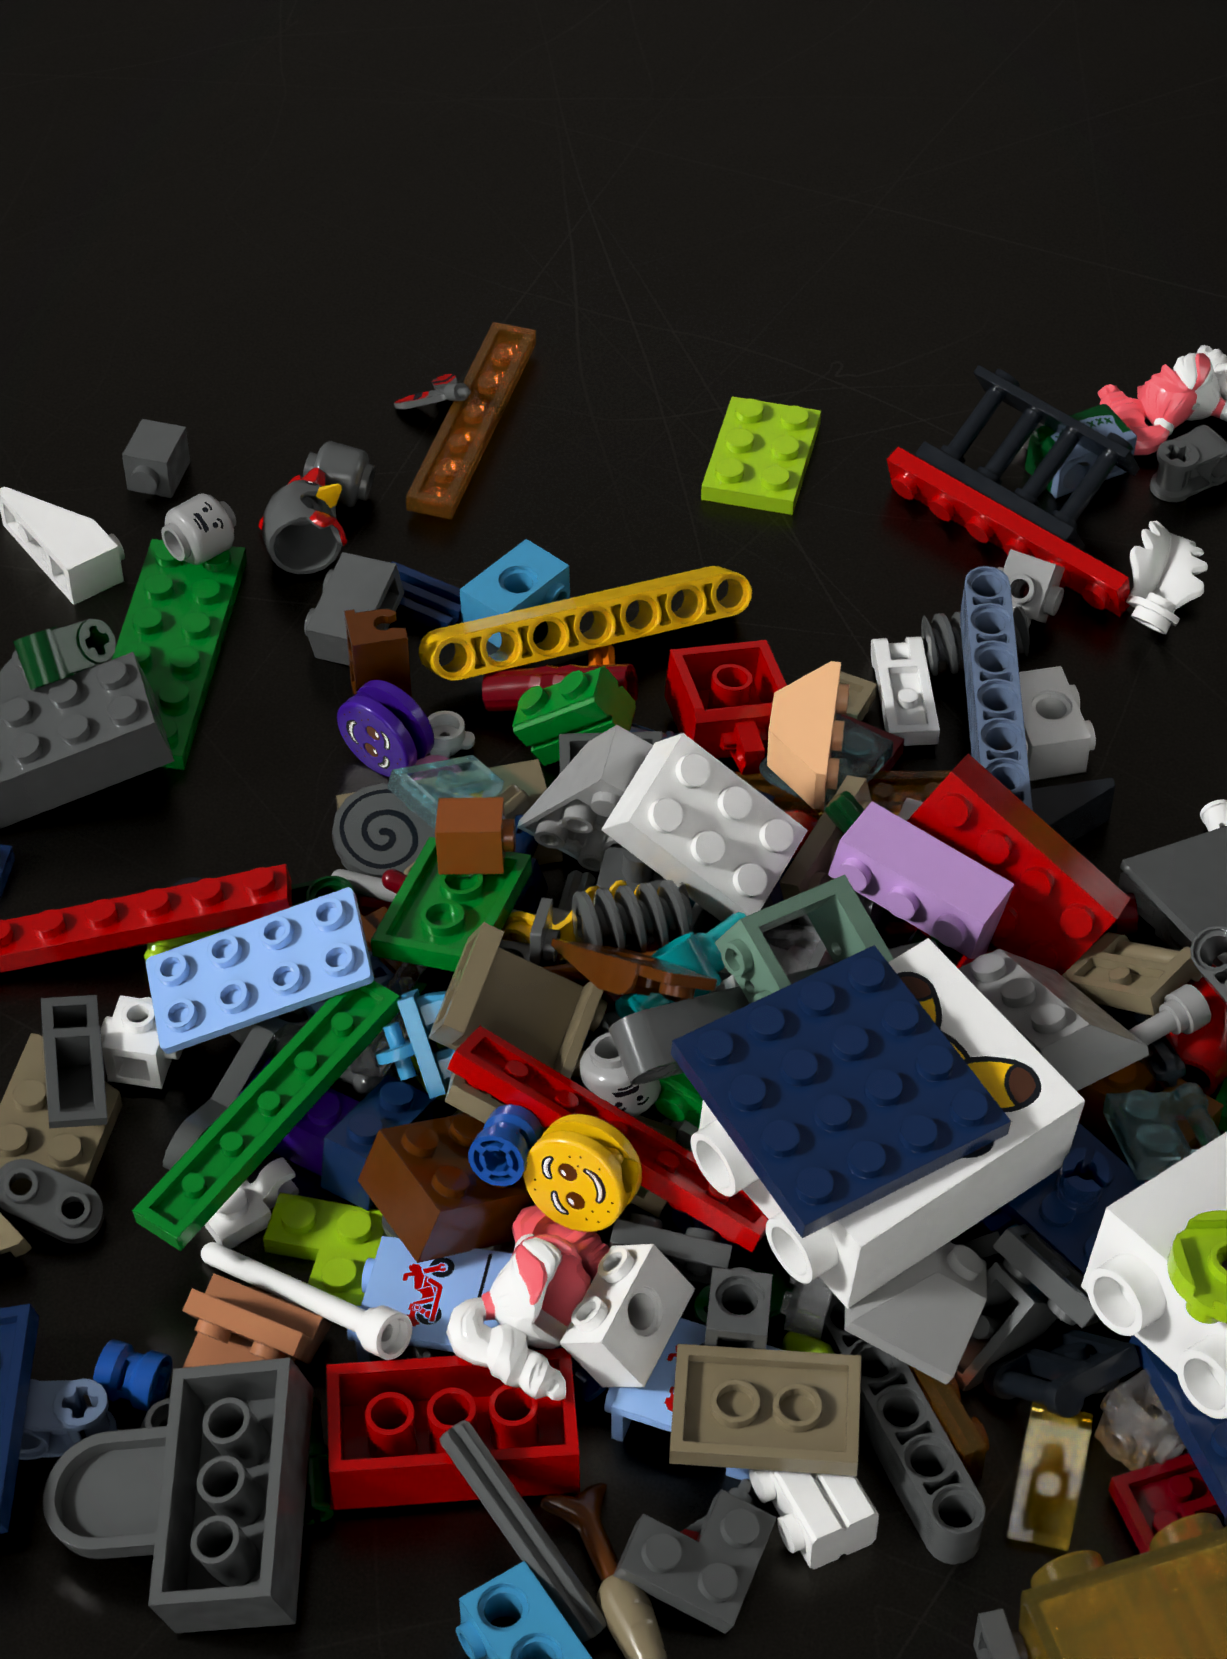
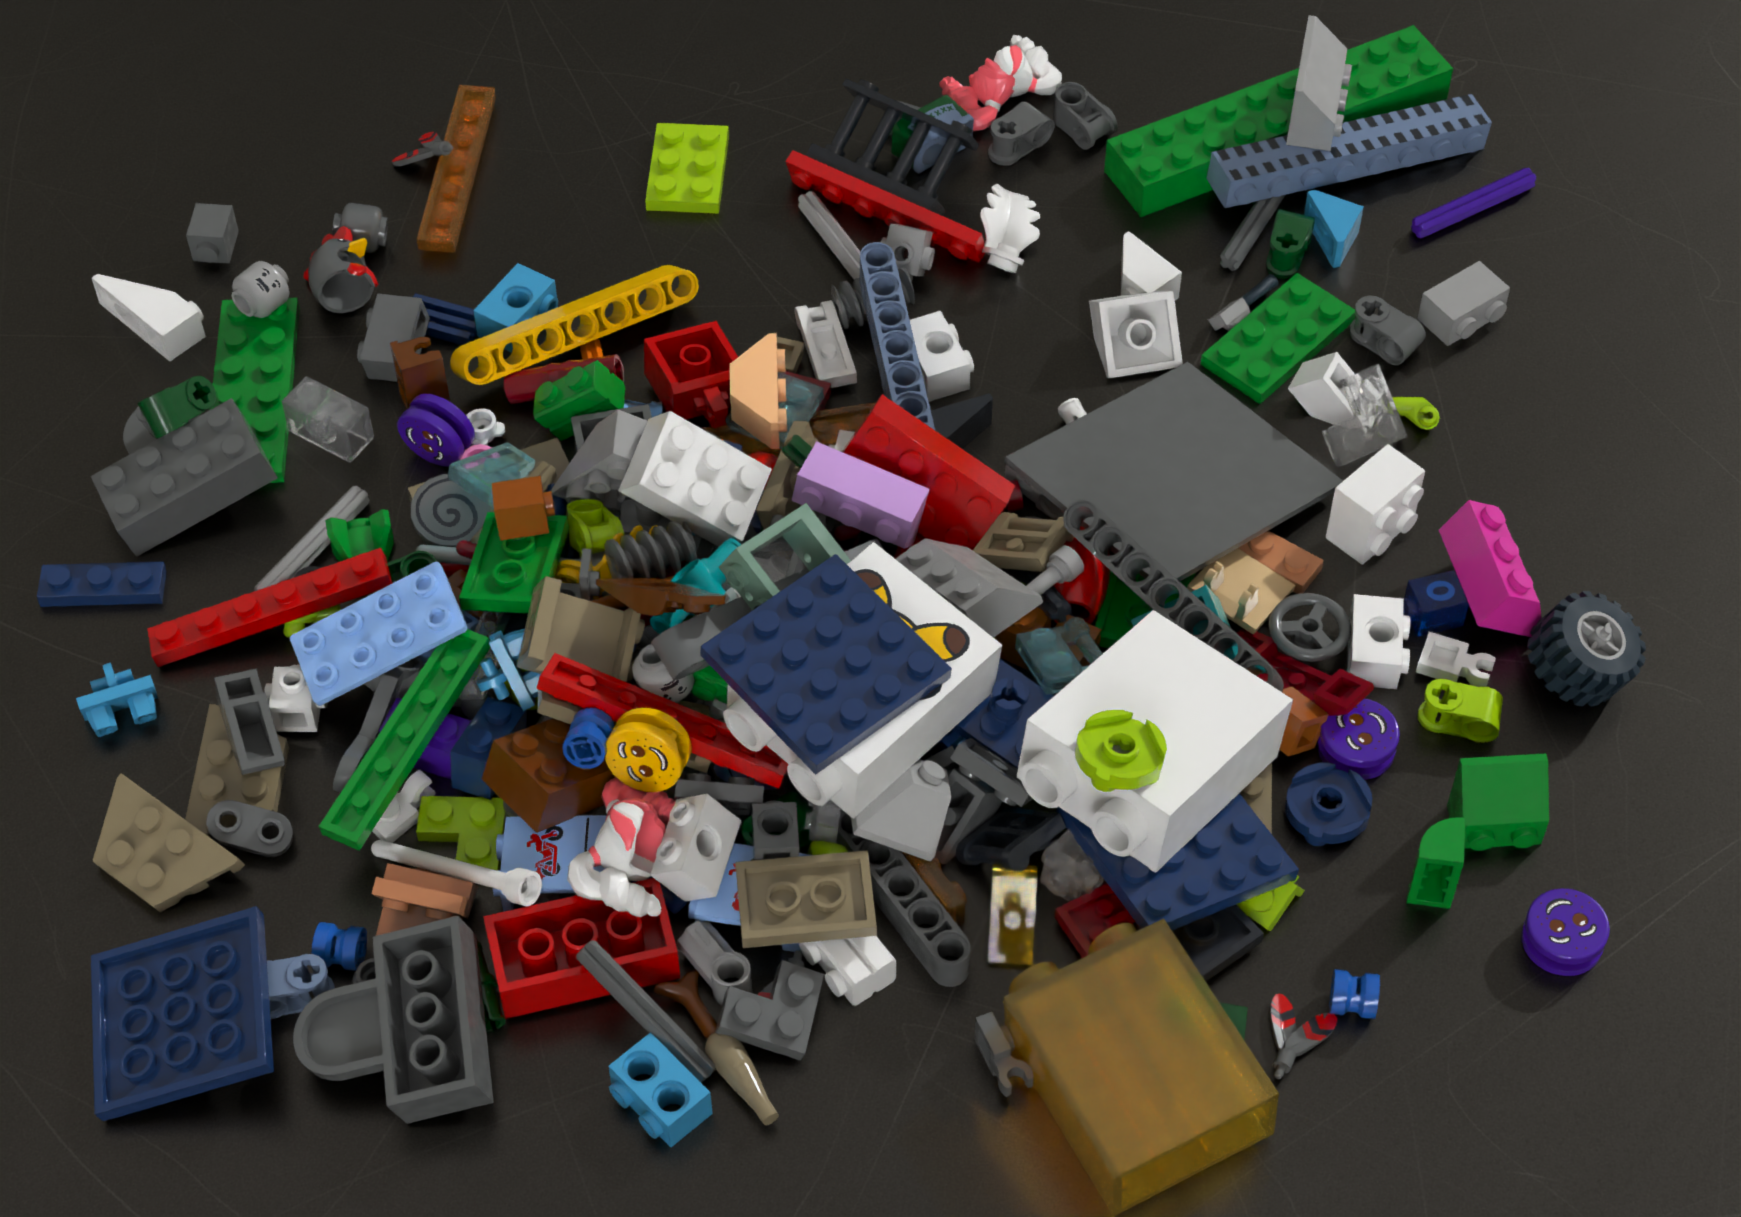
camera: 10 degrees left, 5 degrees up
none -> light grey axle [254,486,370,591]
none -> clear brick [282,376,374,463]
none -> green brick [325,509,394,562]
none -> lime piece [567,499,624,558]
none -> light grey piece [677,920,752,1006]
none -> light grey axle [798,191,860,279]

